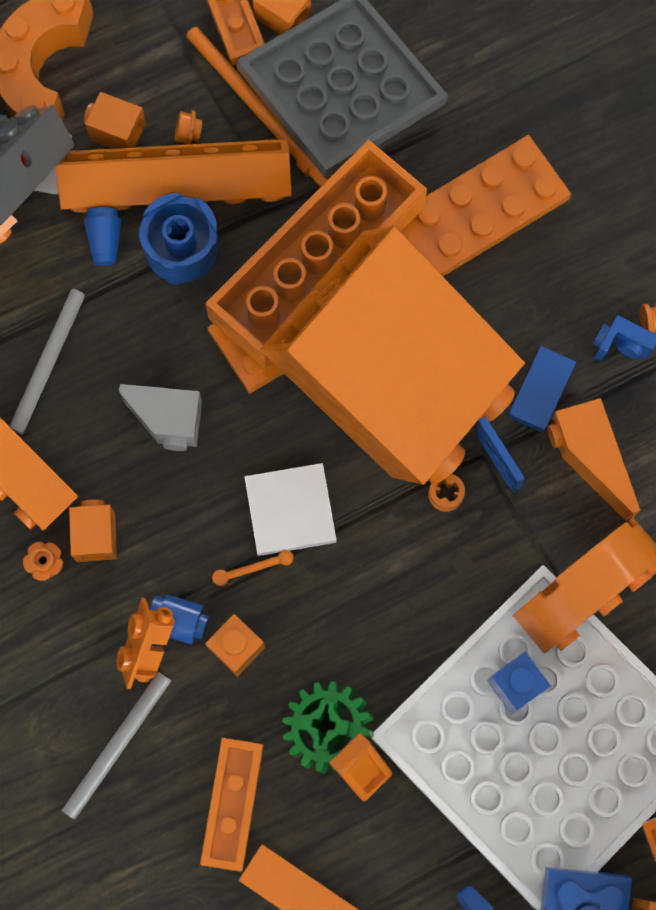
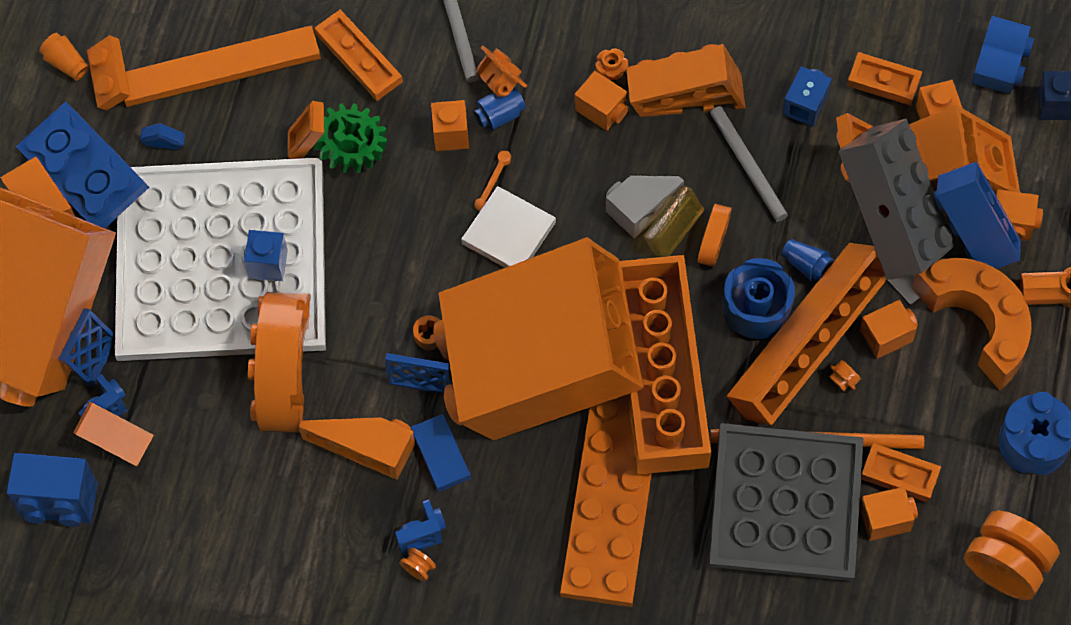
camera: 135 degrees right, 10 degrees down
none -> clear yellow tile [643,185,705,257]
none -> orange beam [697,203,732,267]

